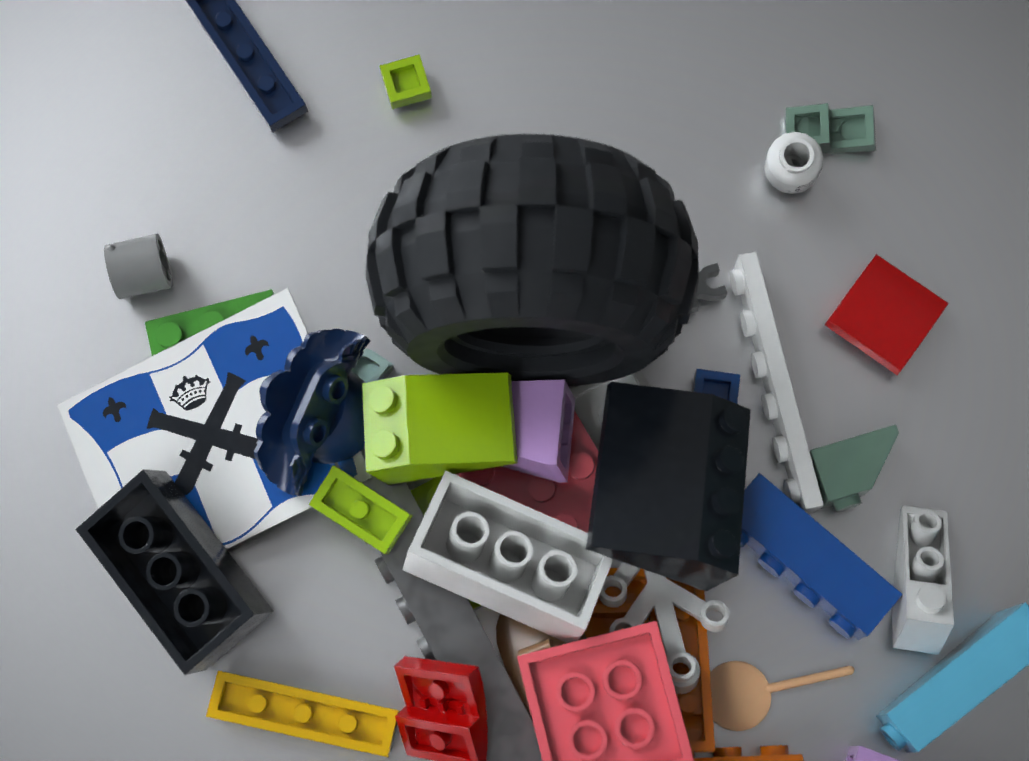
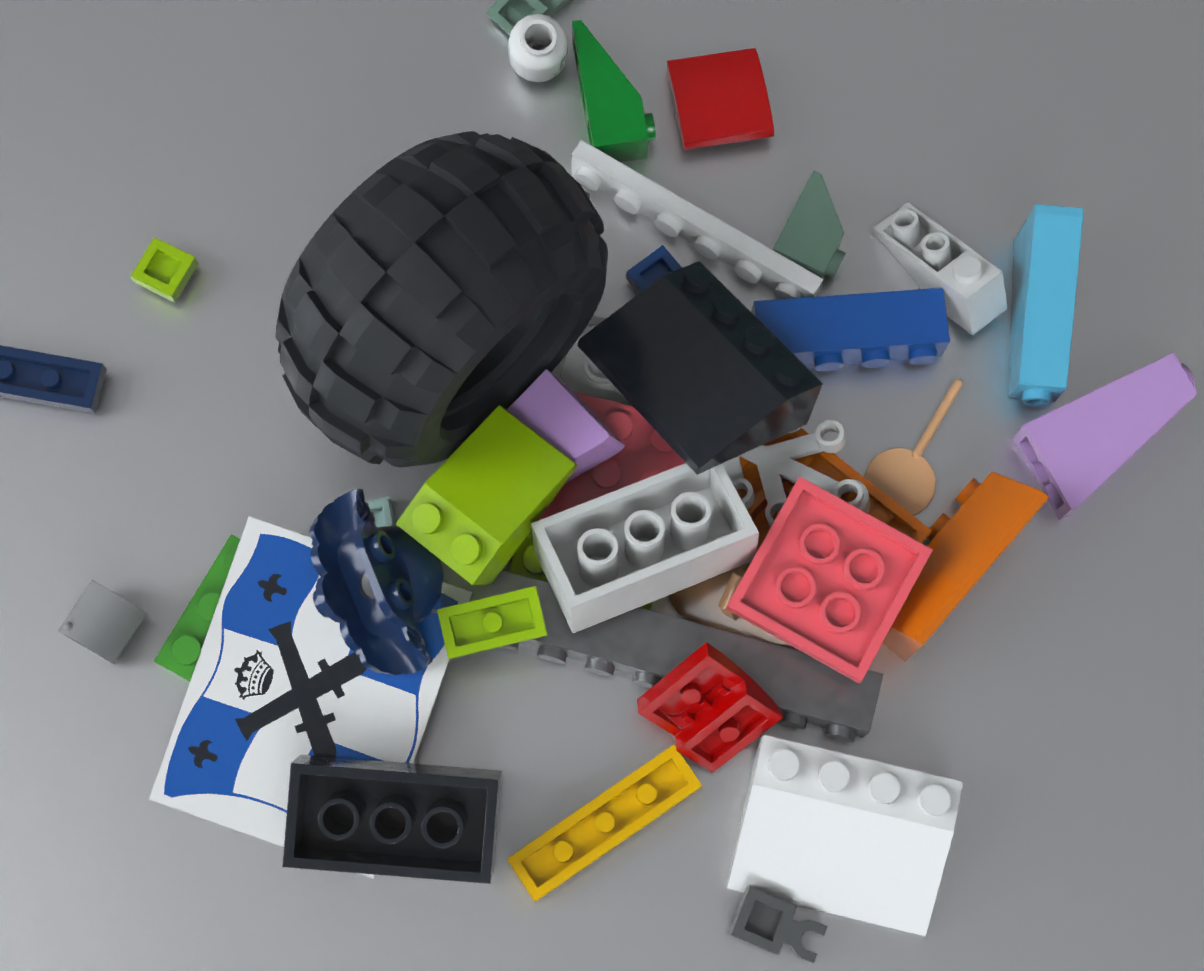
camera: 50 degrees left, 0 degrees up
none -> green slope [572,20,656,162]

